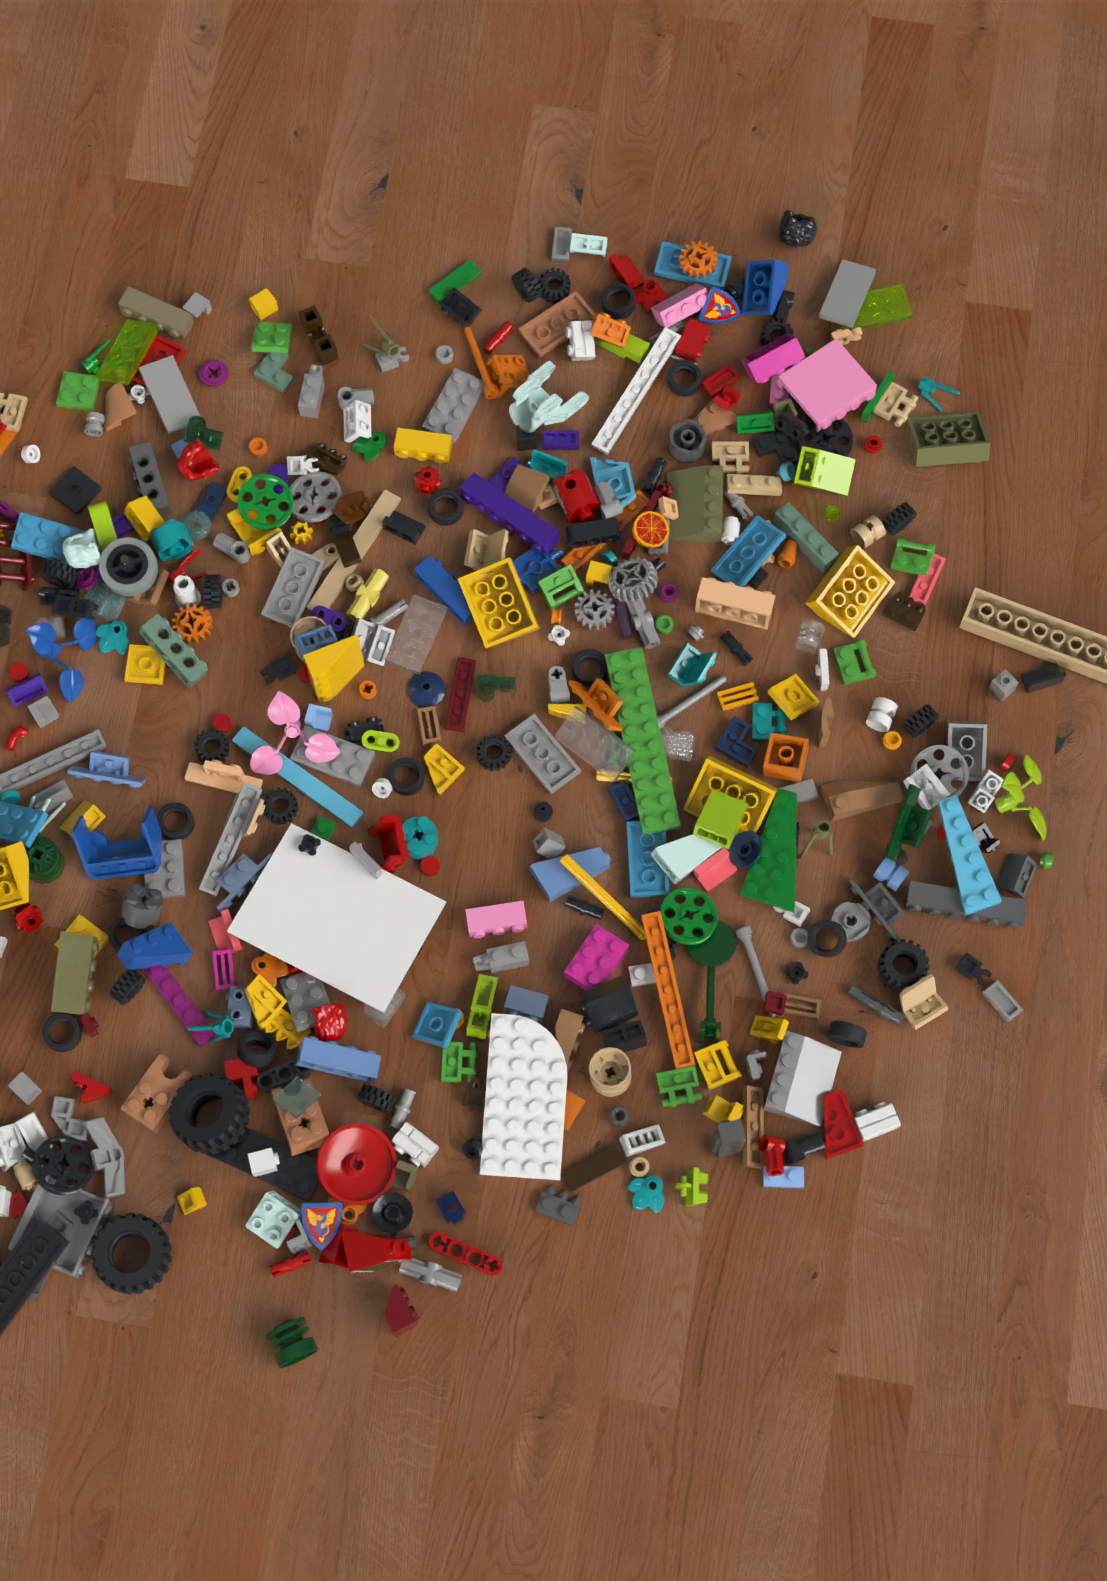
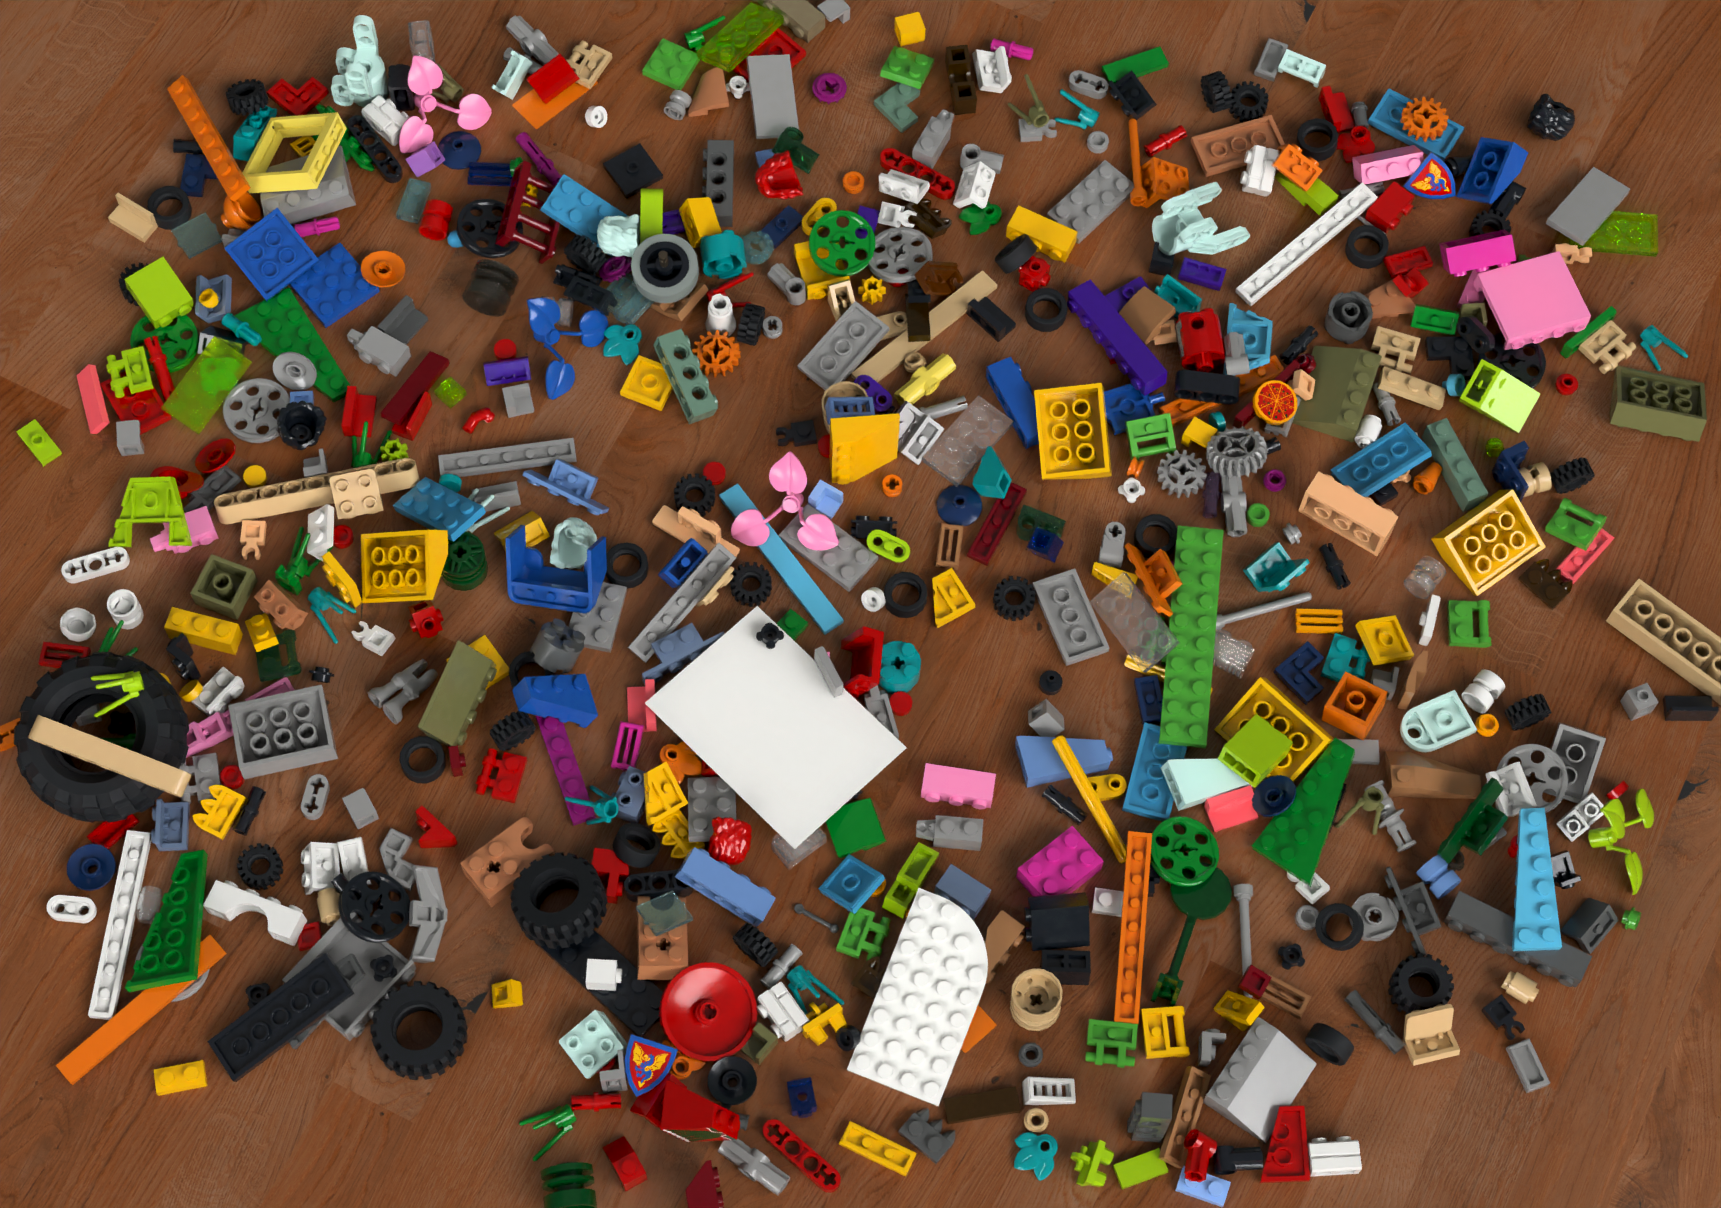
camera: 15 degrees right, 5 degrees down
tan bracket [464,529,508,571] -> none
yellow brick [702,1095,744,1124] -> none
none -> light grey piece [367,659,438,724]
none -> red plate [476,748,528,803]
none -> green plant [519,1104,577,1161]
none -> light aqua hair [550,517,597,570]
none -> red slope [602,1136,648,1192]
none -> blue brick [658,538,708,588]
none -> teal plant [787,965,844,1022]
none -> dark grey hinge [794,904,839,933]
none -> yellow hips [802,1002,847,1046]
none -> green slope [826,798,887,858]
none -> yellow tile [839,1121,917,1177]
none -> light grey hinge [864,685,899,739]
none -> white bracket [879,169,930,204]
none -> red beam [880,148,955,200]
none -> white bracket [972,46,1012,93]
none -> teal slope [972,446,1012,499]
none -> dark pink axle [990,38,1033,60]
none -> black tyre [995,234,1037,274]
none -> clear blue brick [1027,527,1064,563]
none -> teal plant [1054,89,1100,130]
none -> light grey beam [1068,70,1108,99]
none -> yellow plate [1079,774,1127,801]
none -> lime tile [1113,1148,1169,1189]
none -> dark grey pin [1351,102,1369,129]
none -> light grey piece [1364,780,1417,853]
none -> light grey panel [1370,667,1399,700]
none -> light aqua plate [1400,690,1477,752]
none -> dark blue bracket [1492,440,1529,502]
none -> tan brick [1501,970,1539,1004]

